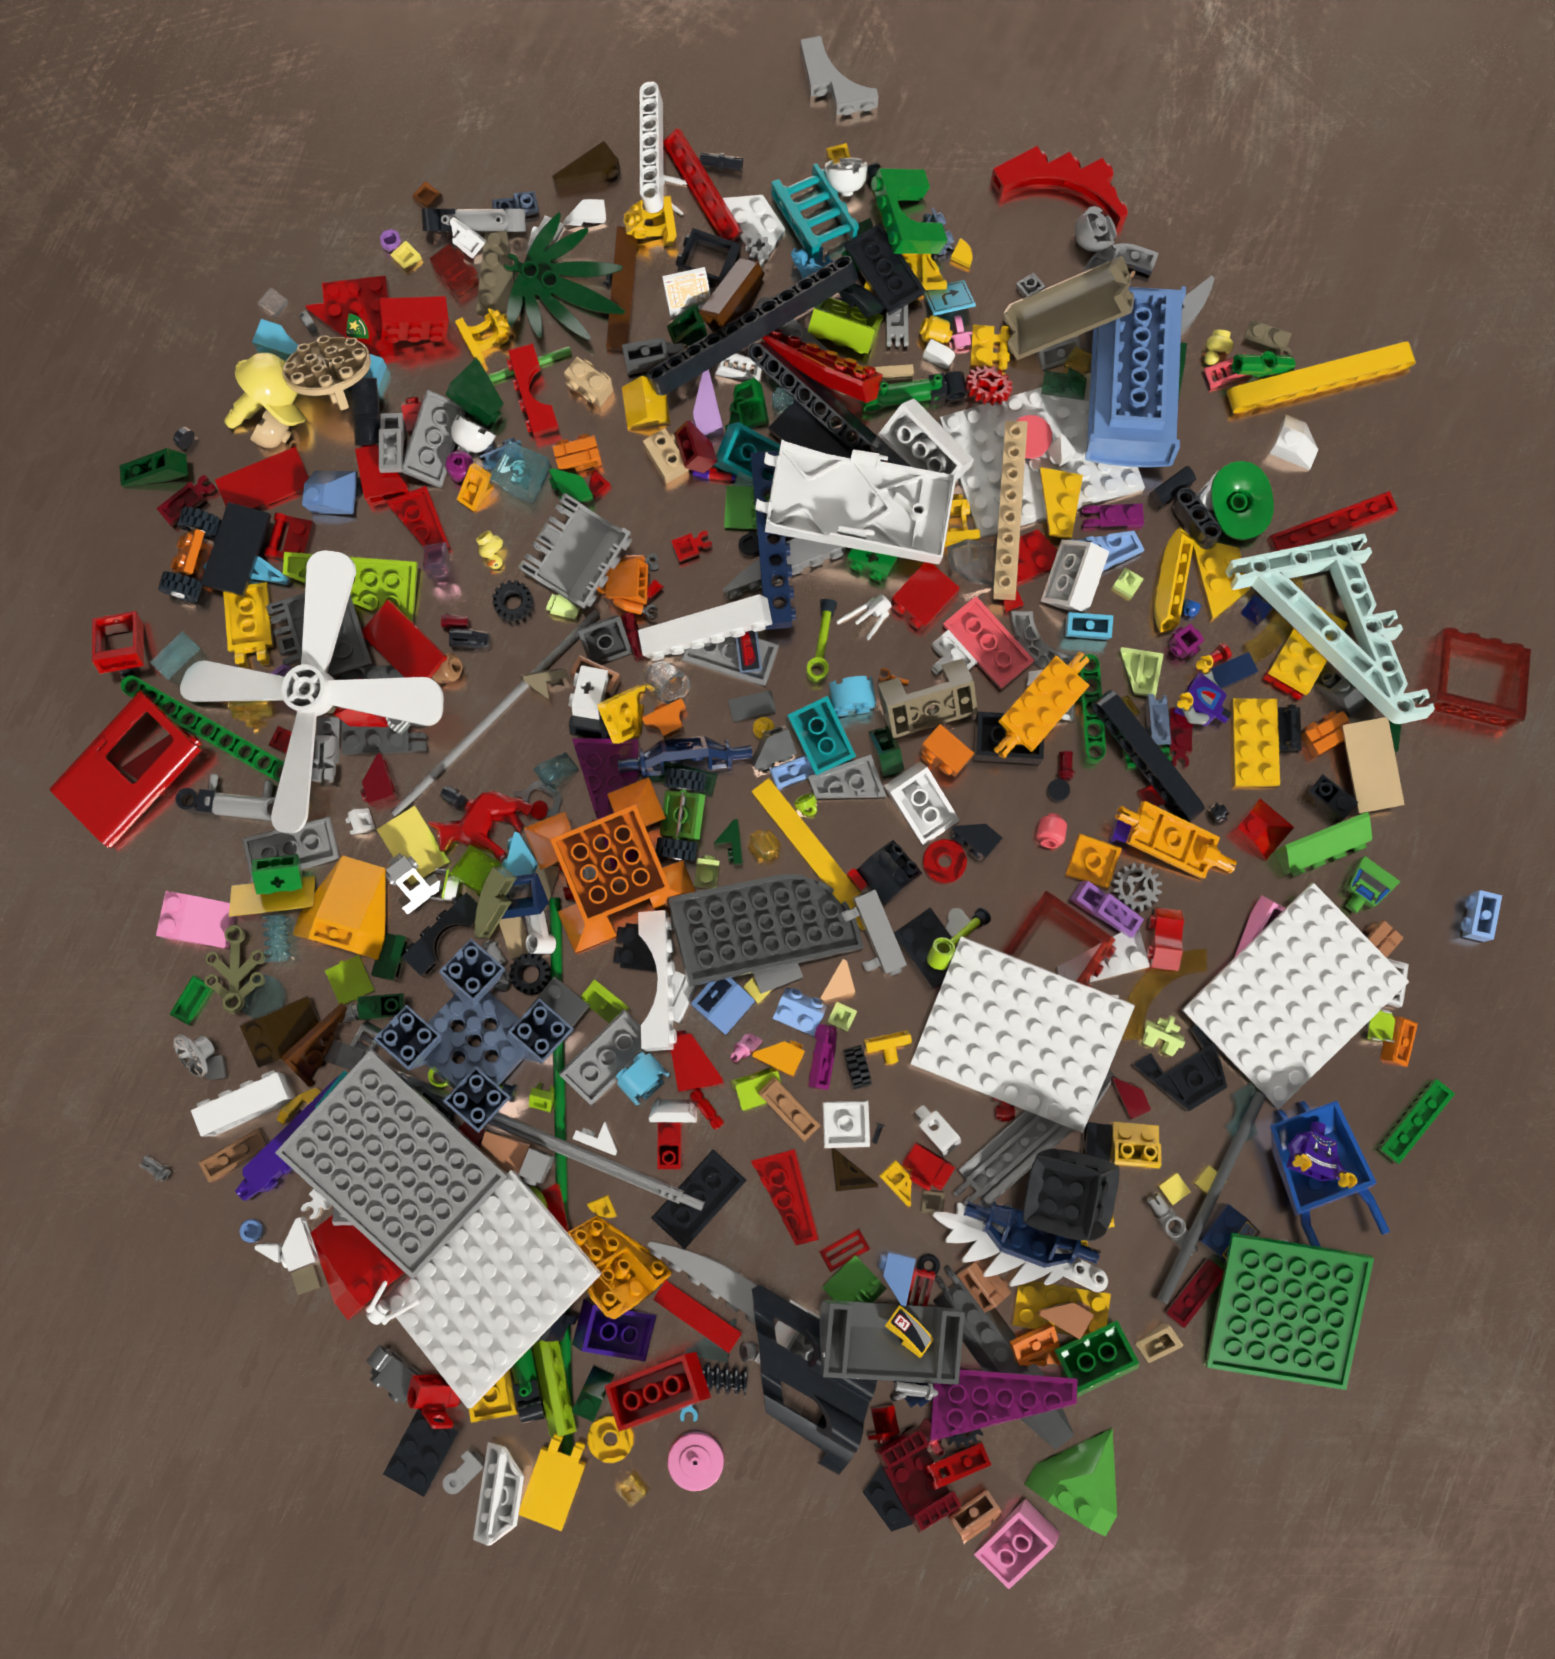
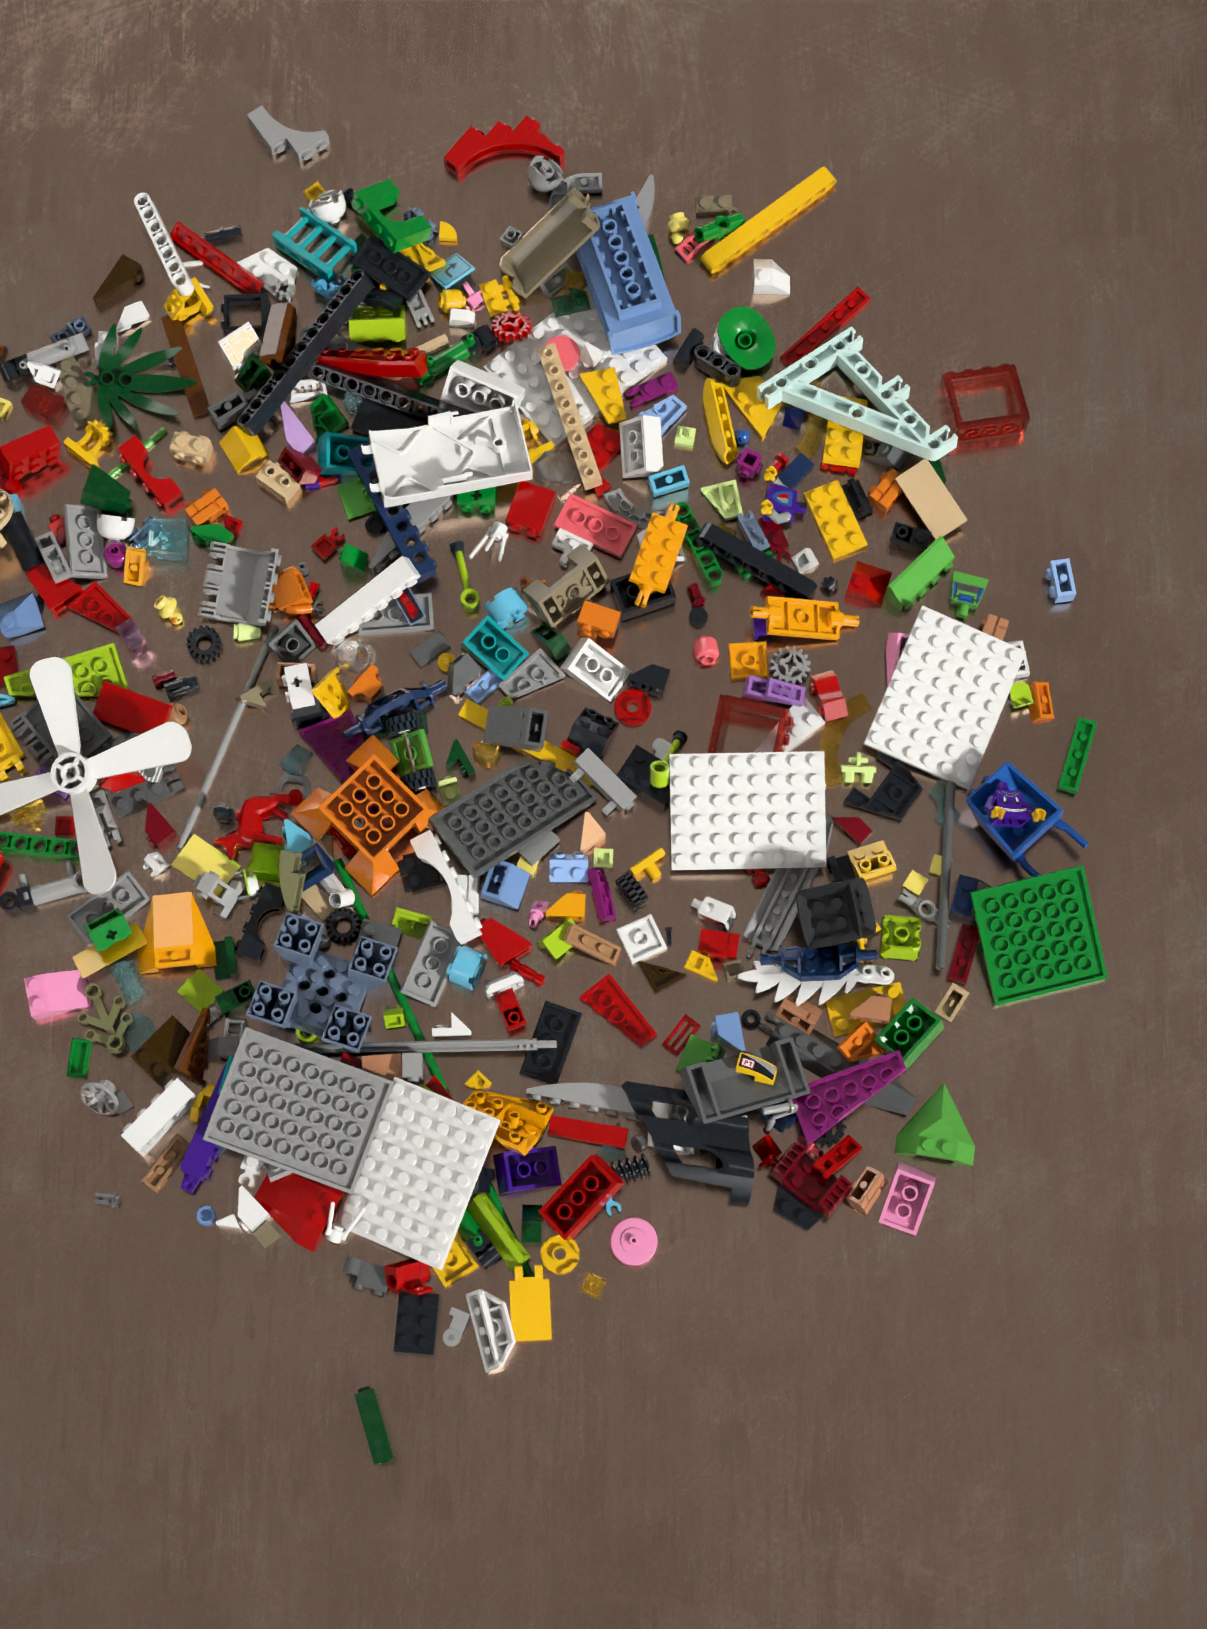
camera: 25 degrees left, 5 degrees down
red tile [906,1267,935,1306] -> none
none -> green slope [338,543,370,577]
none -> dark green slope [354,1386,396,1466]
none -> dark grey slope [484,705,548,752]
none -> white slope [791,548,819,573]
none -> lime slope [880,915,921,962]

